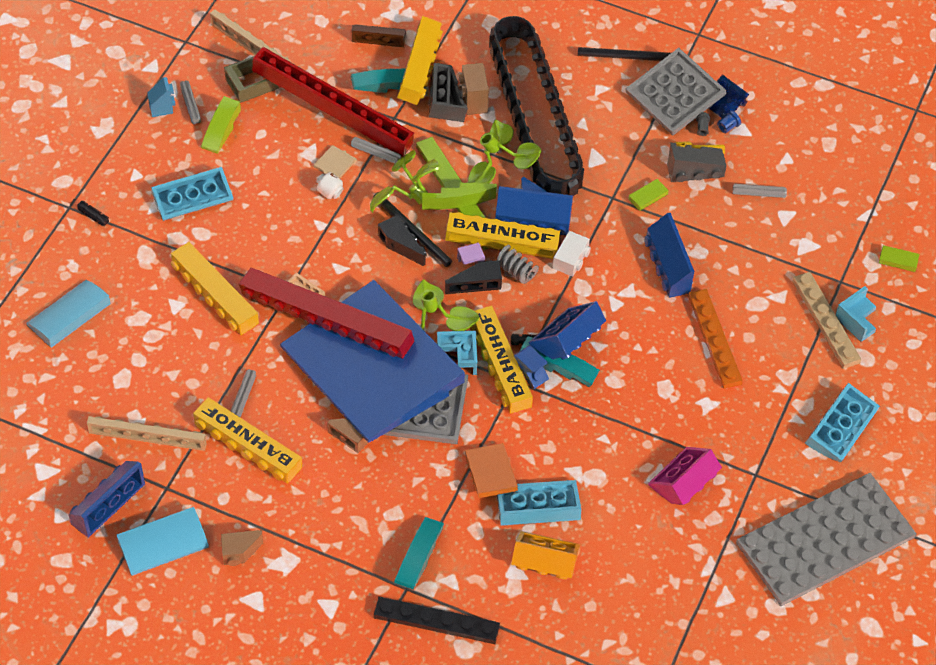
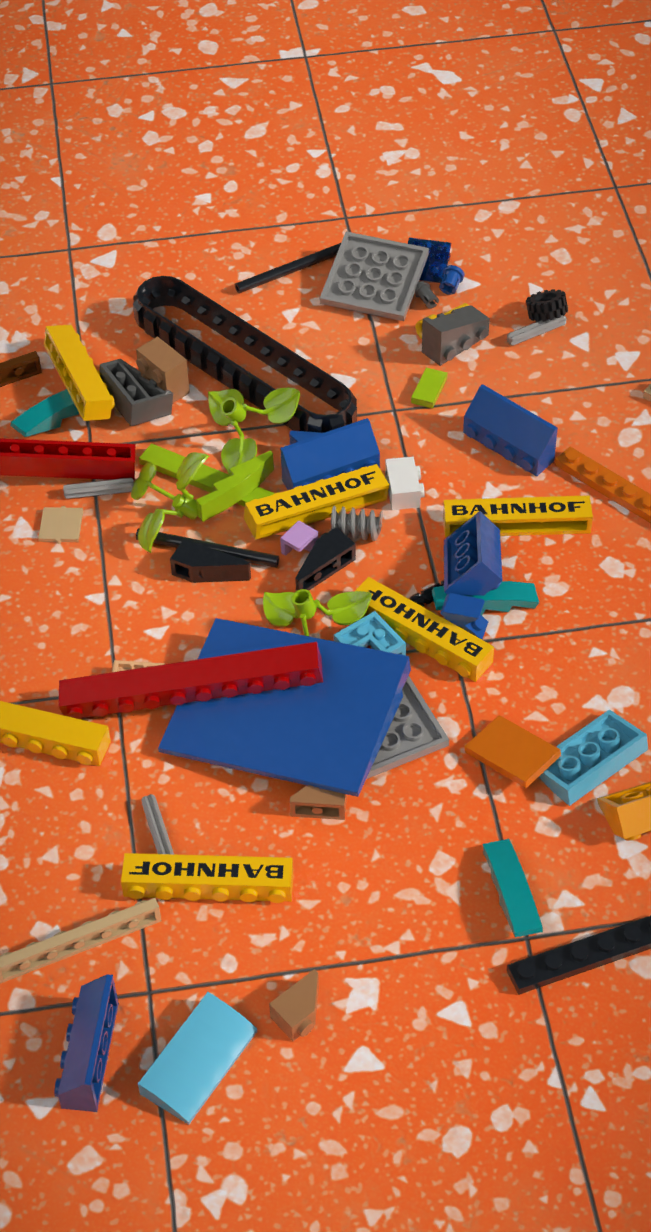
camera: 30 degrees left, 5 degrees down
white head [316,172,344,199] -> none
none -> yellow brick [443,495,593,538]
none -> black tyre [526,289,568,322]

